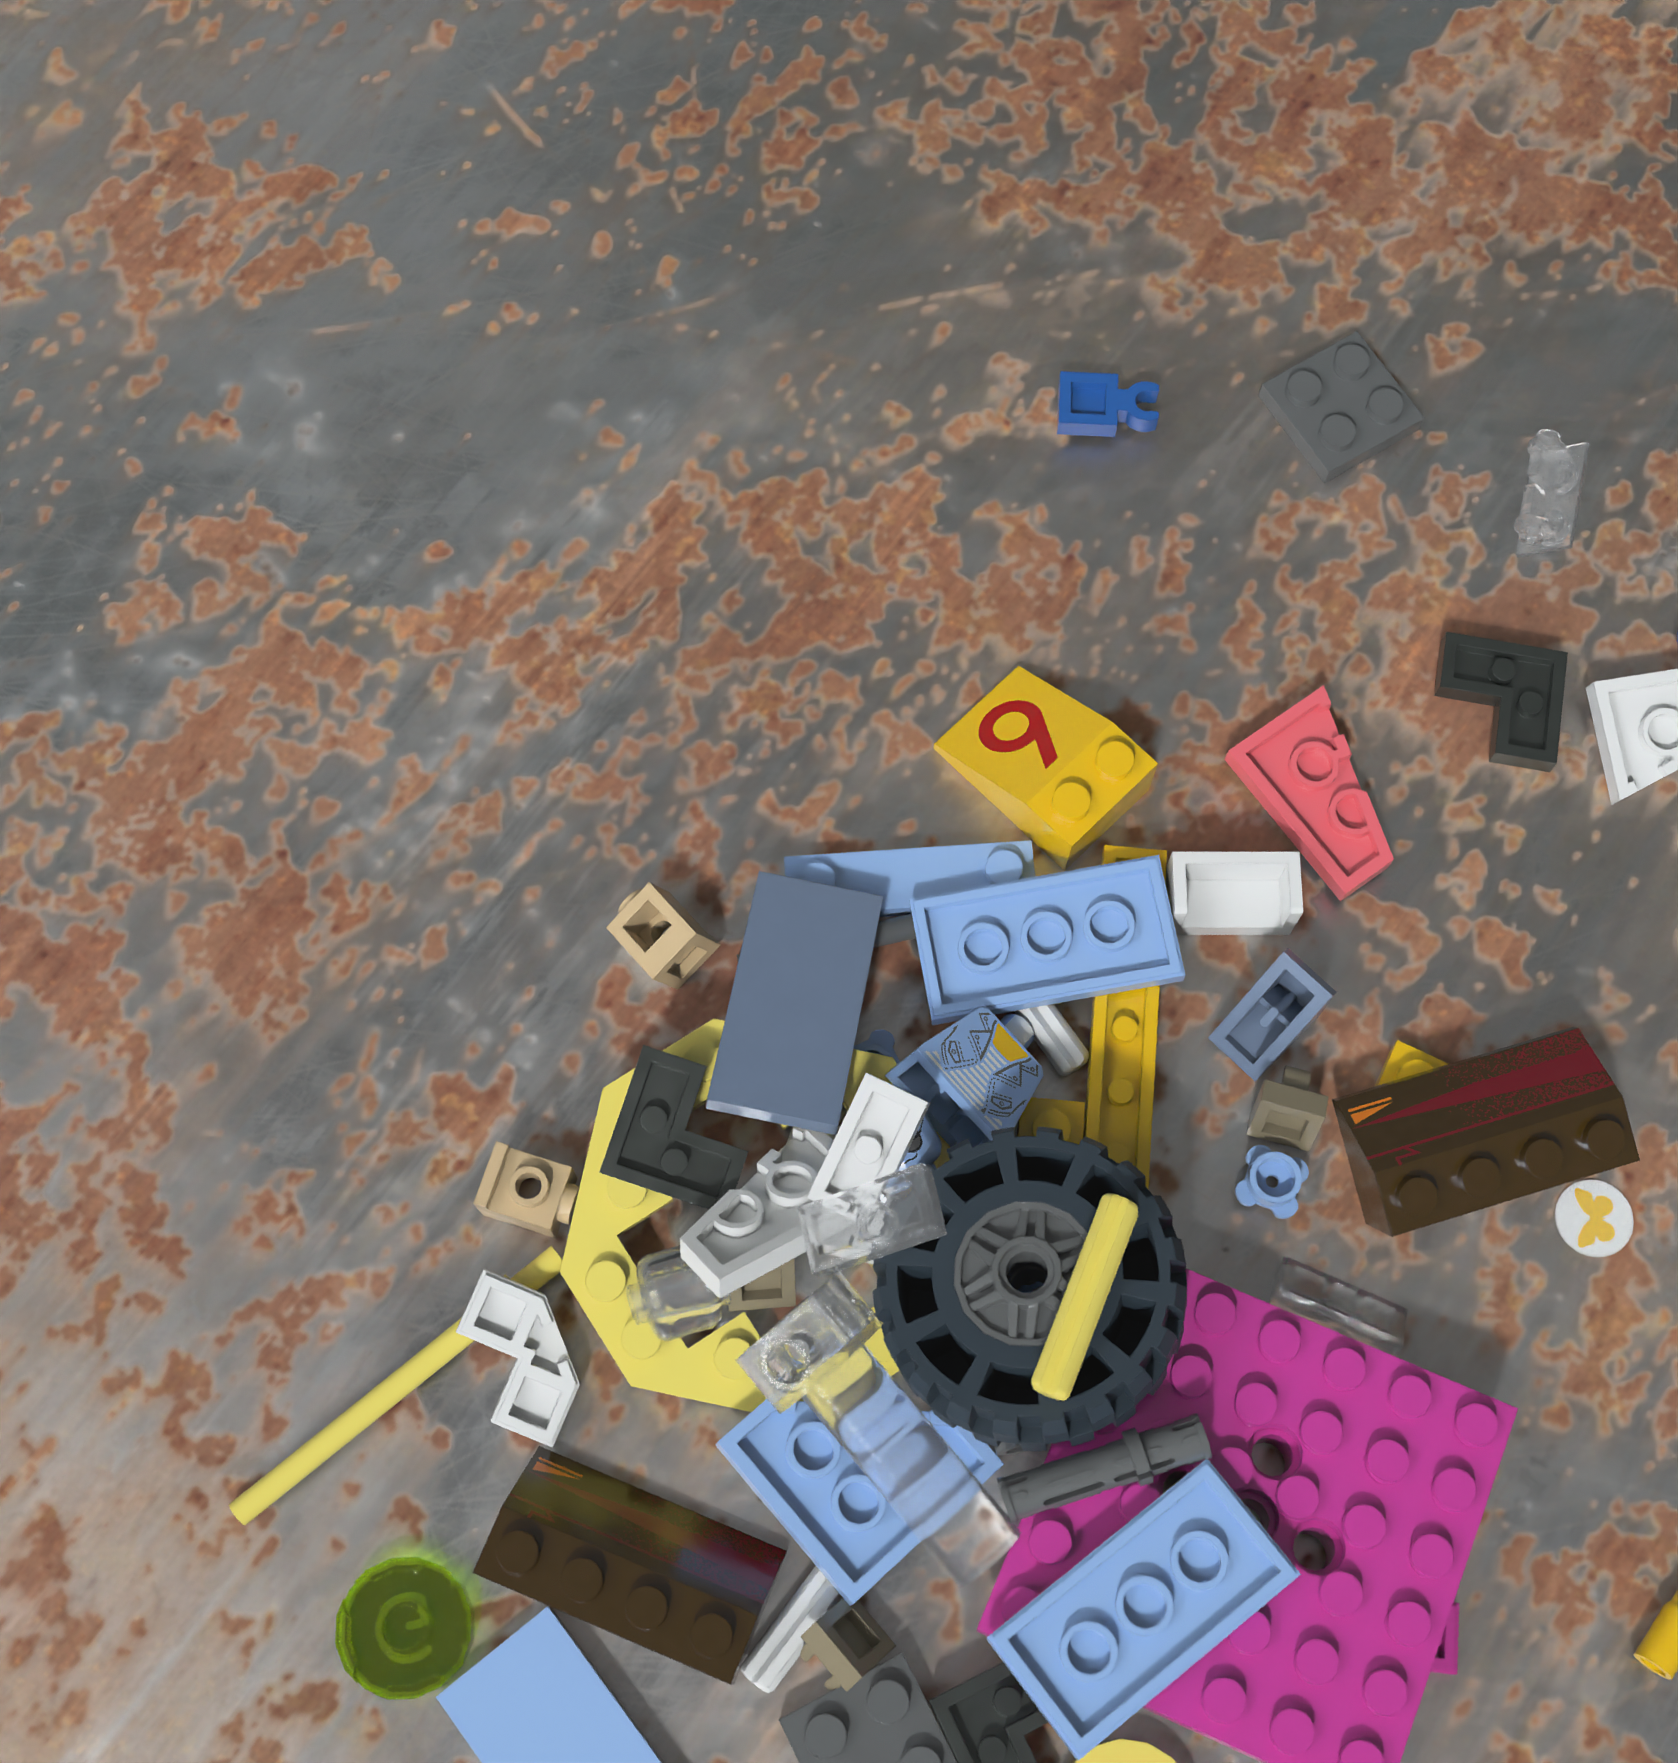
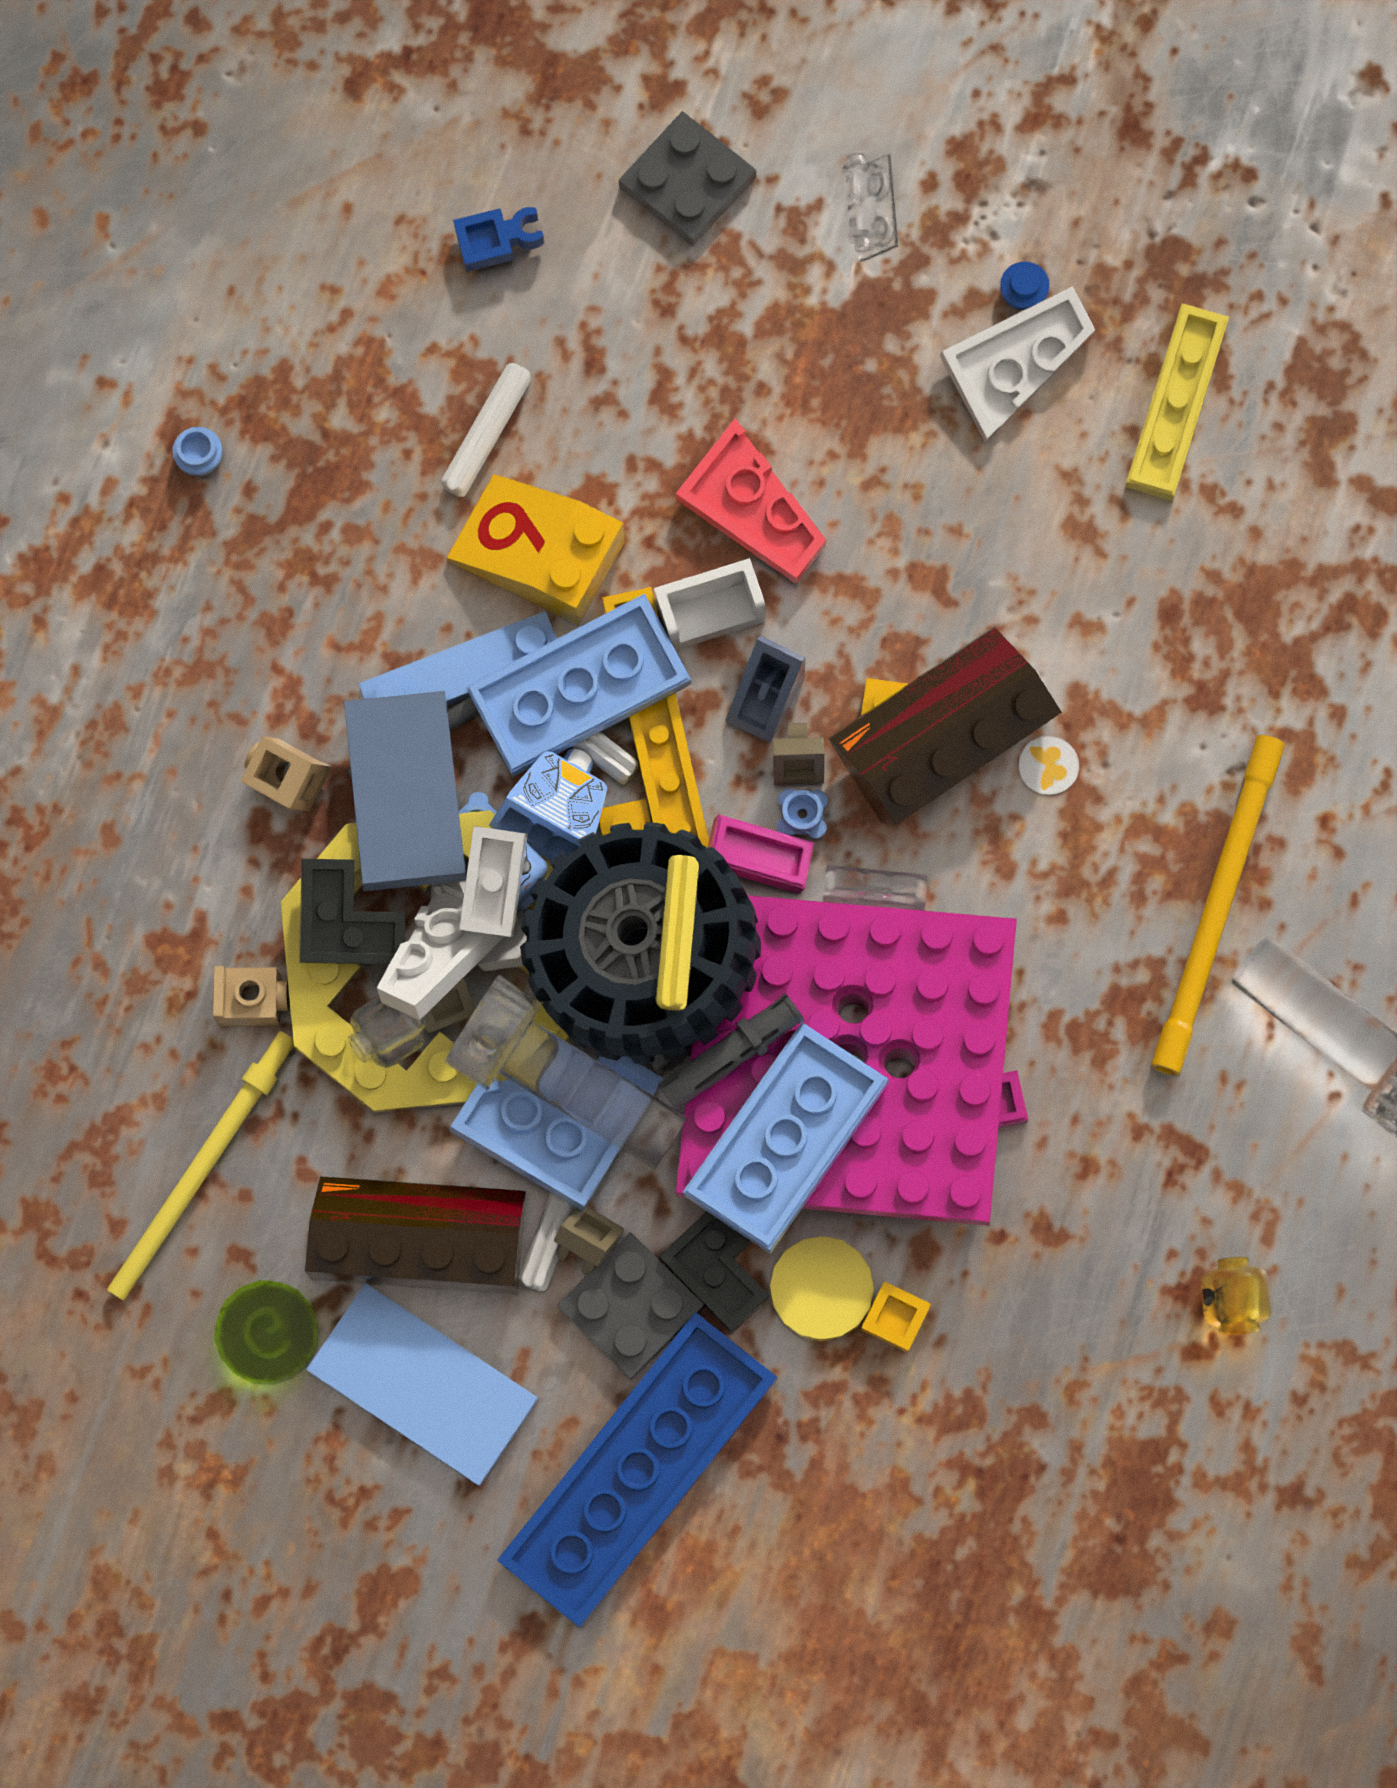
camera: 15 degrees left, 5 degrees up
white tile [456,1268,580,1448] -> none
clear plate [797,1163,947,1278] -> none
pearl dark grey plate [1434,632,1568,772] -> none
none -> light blue plate [173,427,223,476]
none -> white axle [441,363,531,497]
none -> dark pink tile [708,814,814,894]

